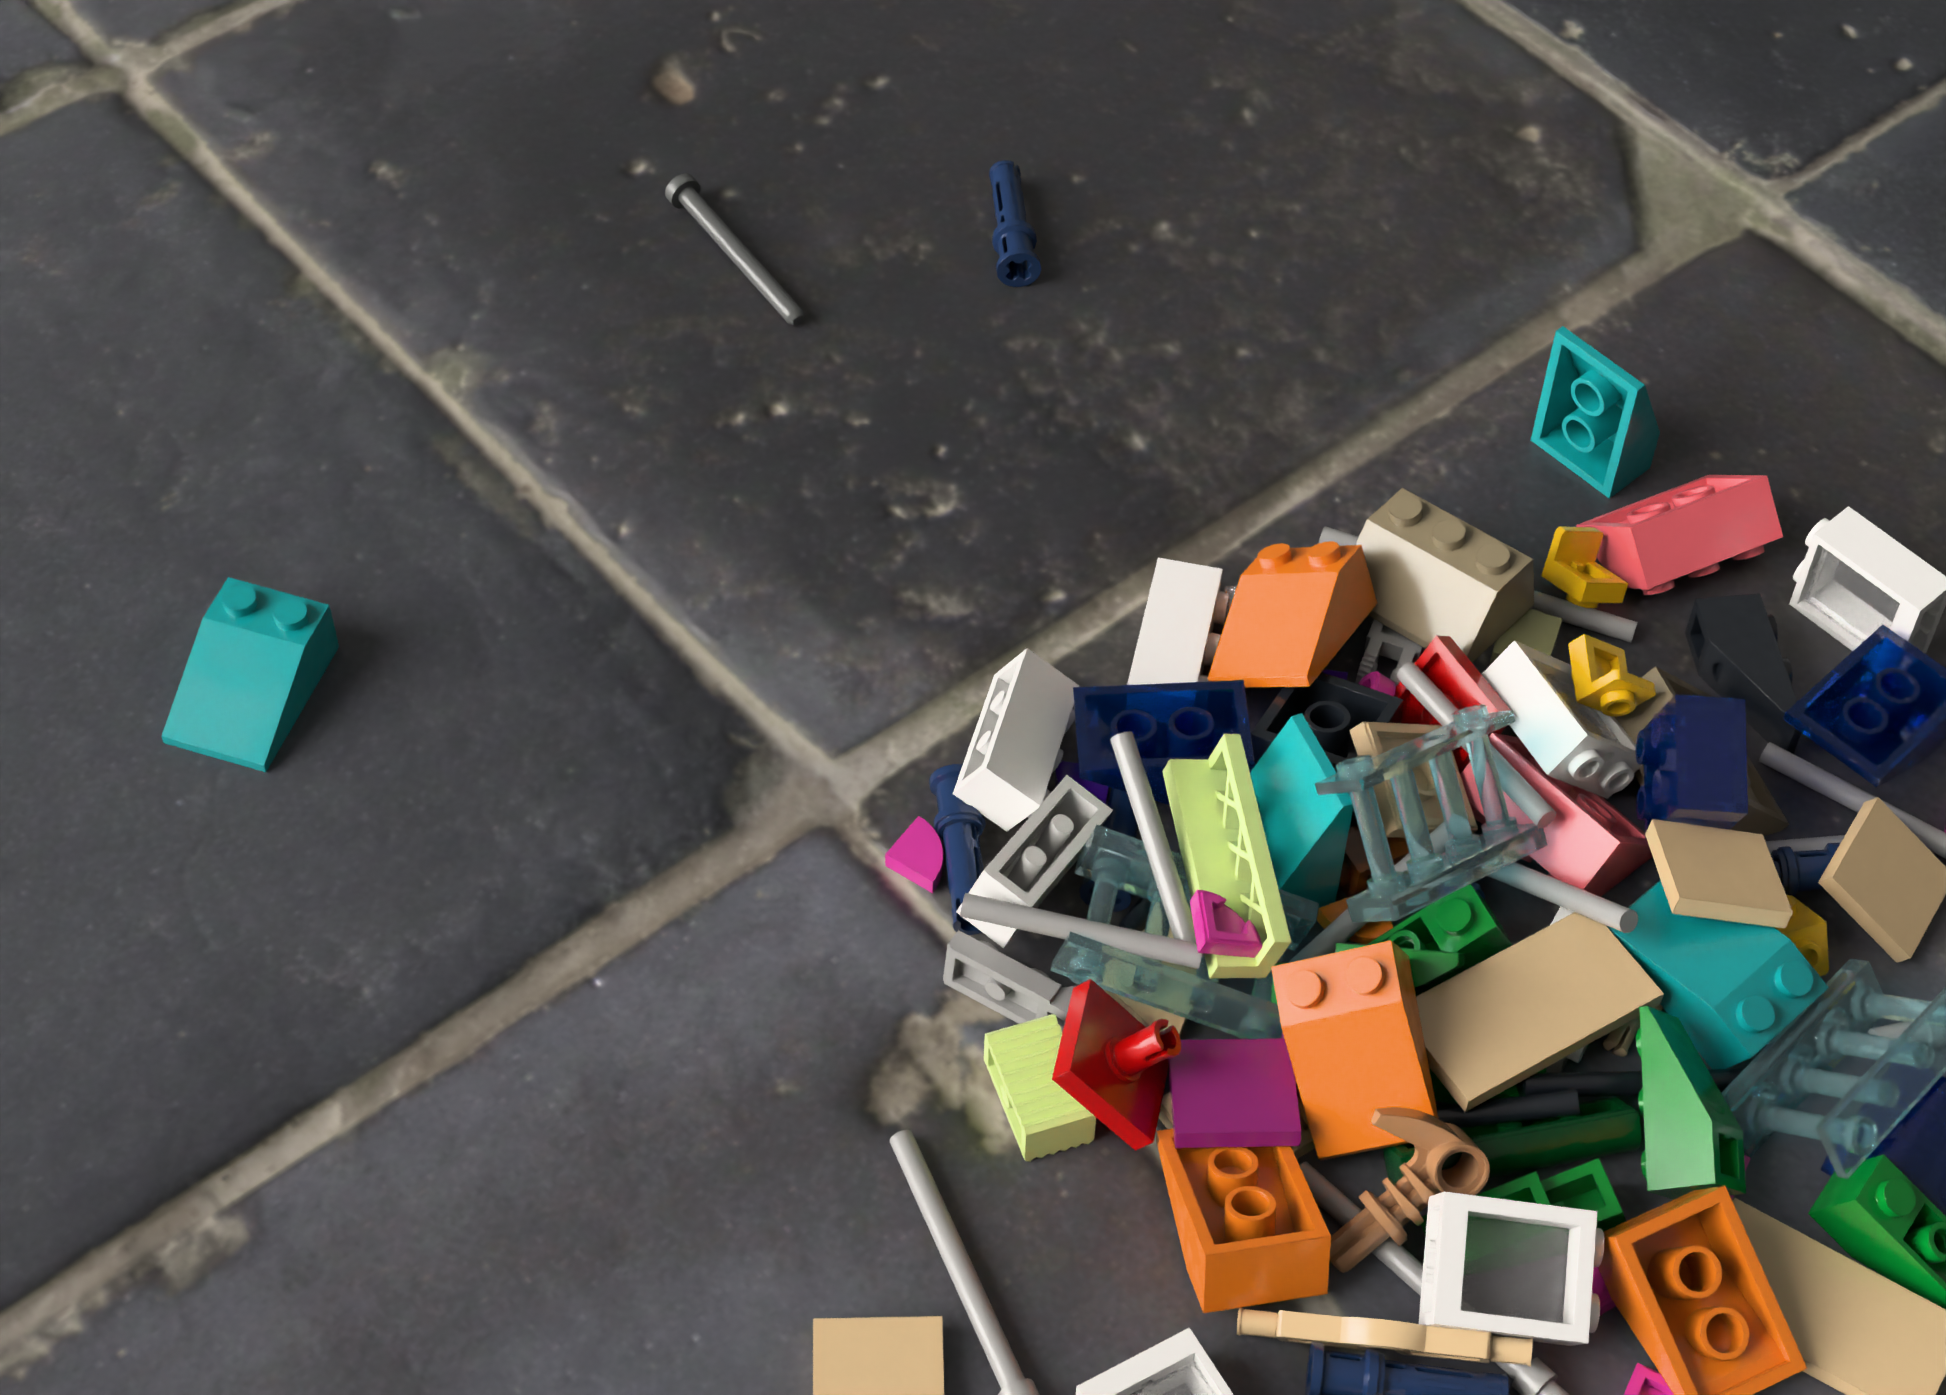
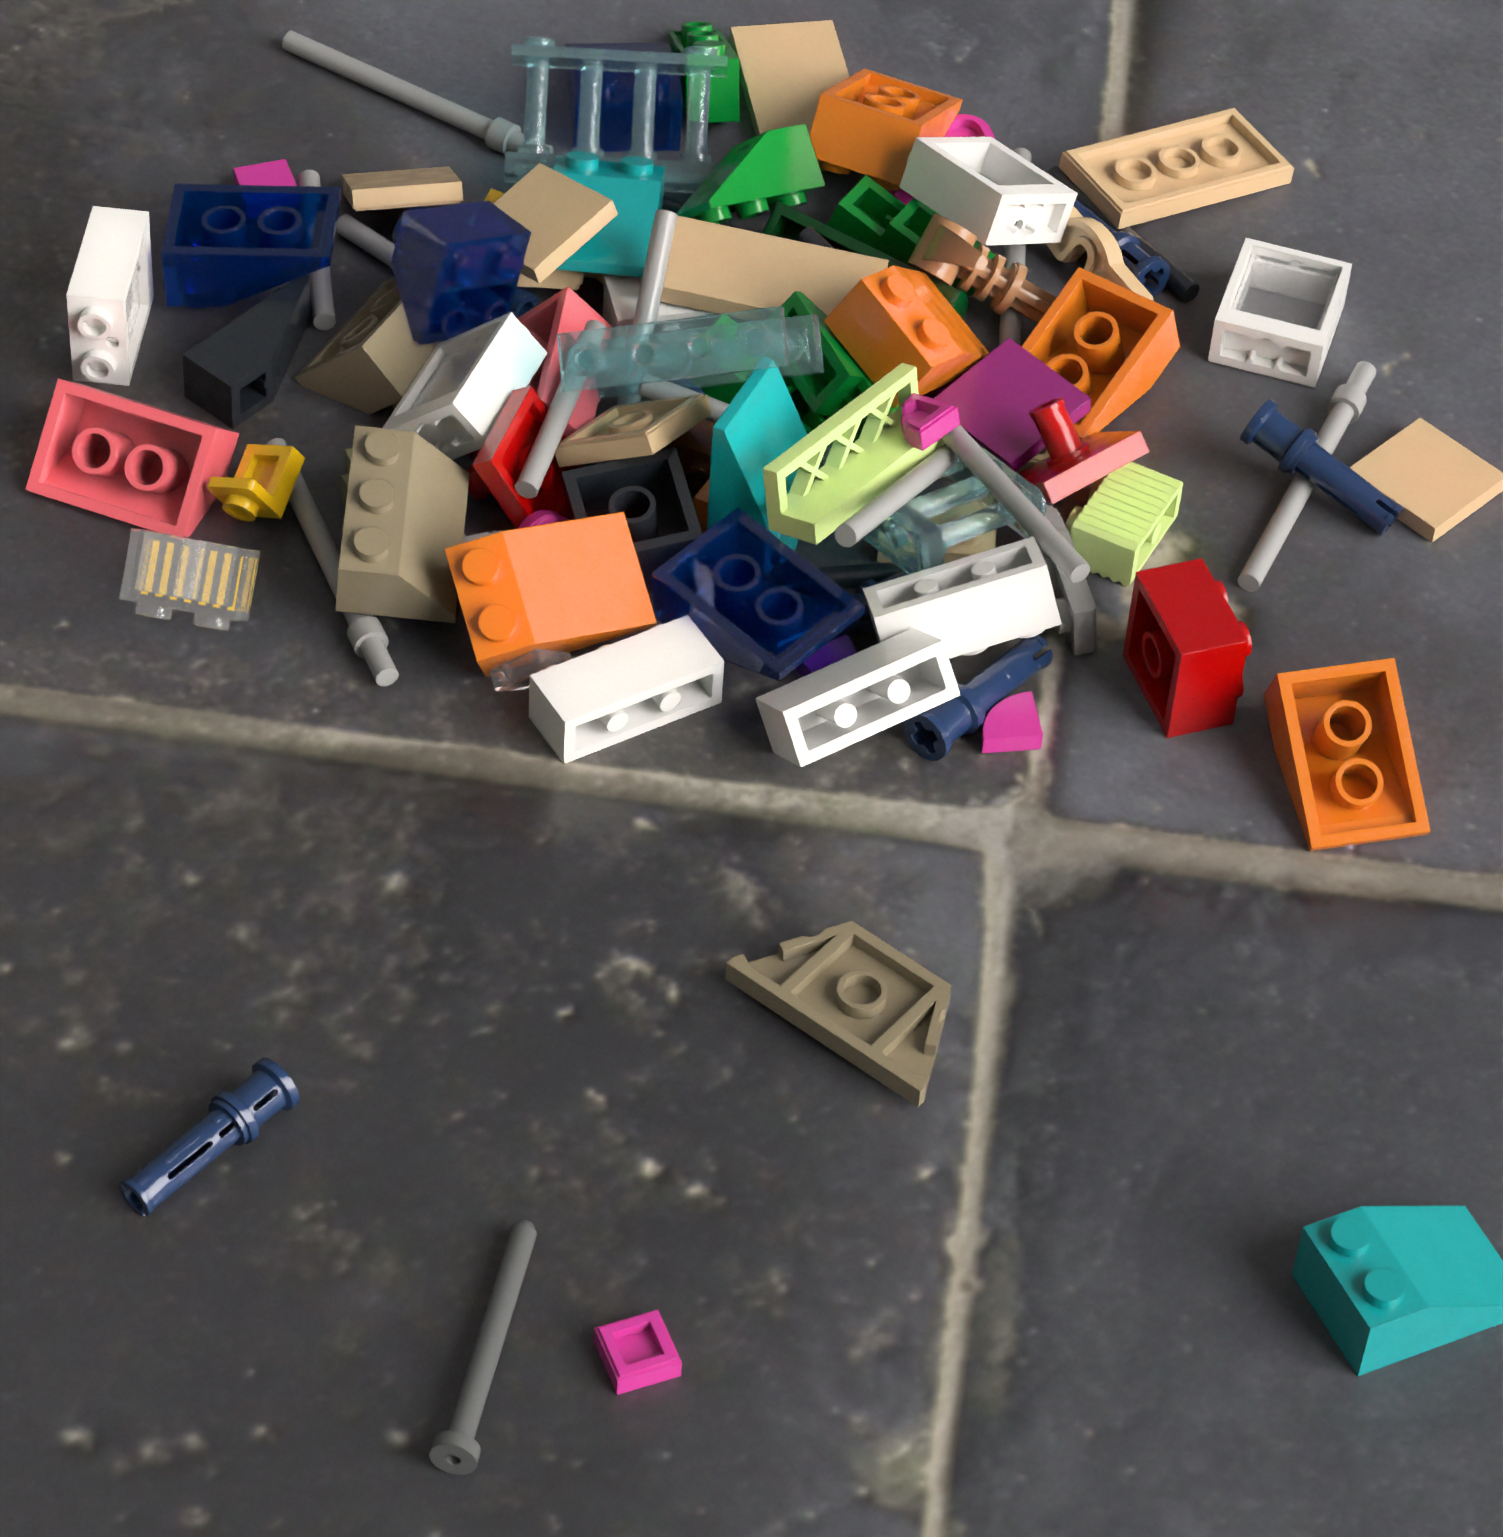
camera: 135 degrees left, 5 degrees down
teal slope [1531,326,1660,499] -> none
yellow bracket [1568,634,1656,718] -> none
none -> clear brick [119,528,260,631]
none -> dark pink tile [593,1309,682,1395]
none -> dark tan wing [725,921,952,1107]
none -> red brick [1122,558,1252,738]
none -> dark blue pin [1240,399,1404,536]
none -> orange slope [1263,658,1431,851]

